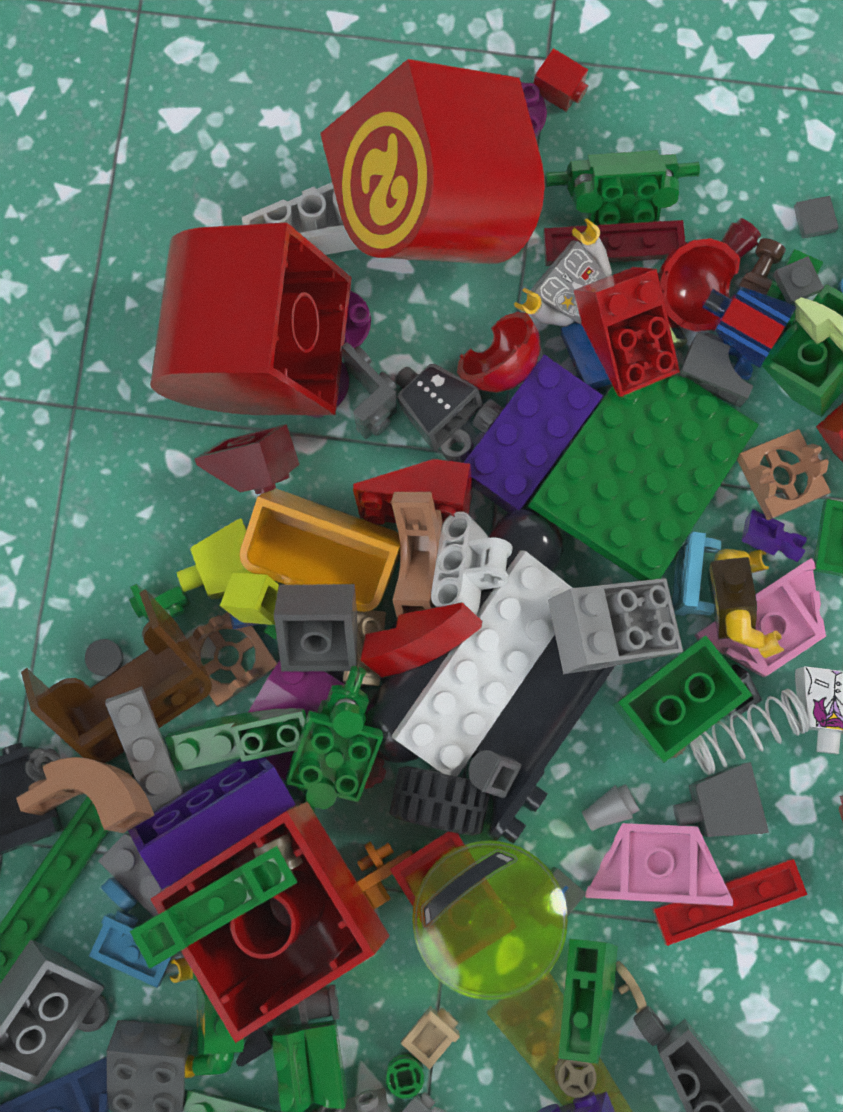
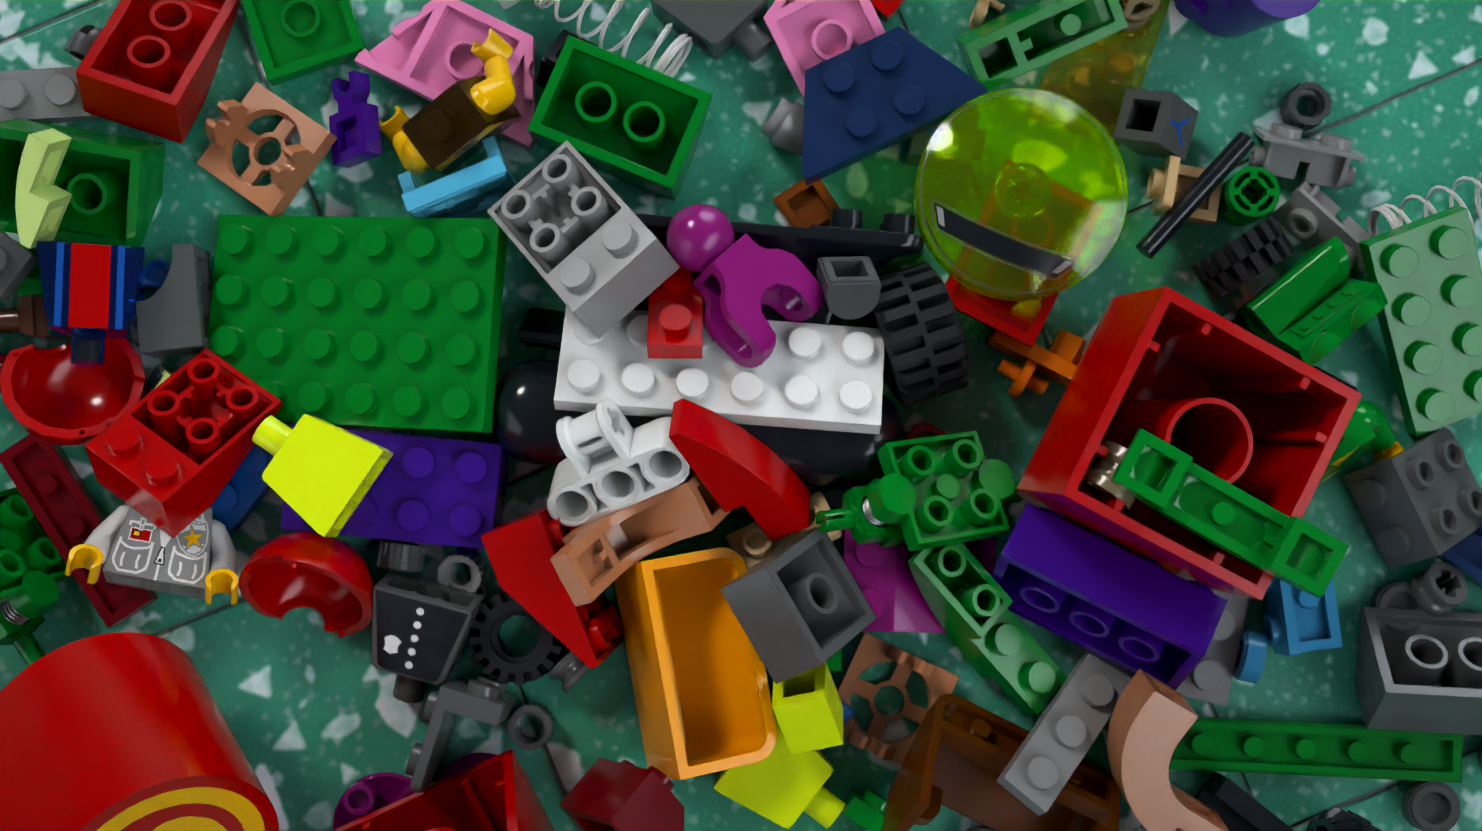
camera: 115 degrees left, 5 degrees up
none -> neon yellow torso [252,414,394,537]
none -> black tyre [469,591,564,685]
none -> dark grey axle [507,702,555,751]
none -> black slope [518,307,565,351]
none -> dark grey bush [547,651,590,693]
none -> red plate [647,263,703,359]
none -> magenta piece [667,203,824,368]
none -> dark orange tile [772,179,840,228]
none -> dark blue wing [802,26,989,186]
none -> dark grey brick [1113,88,1199,161]
none -> black bar [1136,132,1255,259]
none -> black tyre [1191,216,1296,301]
none -> dark grey bush [1411,561,1468,615]

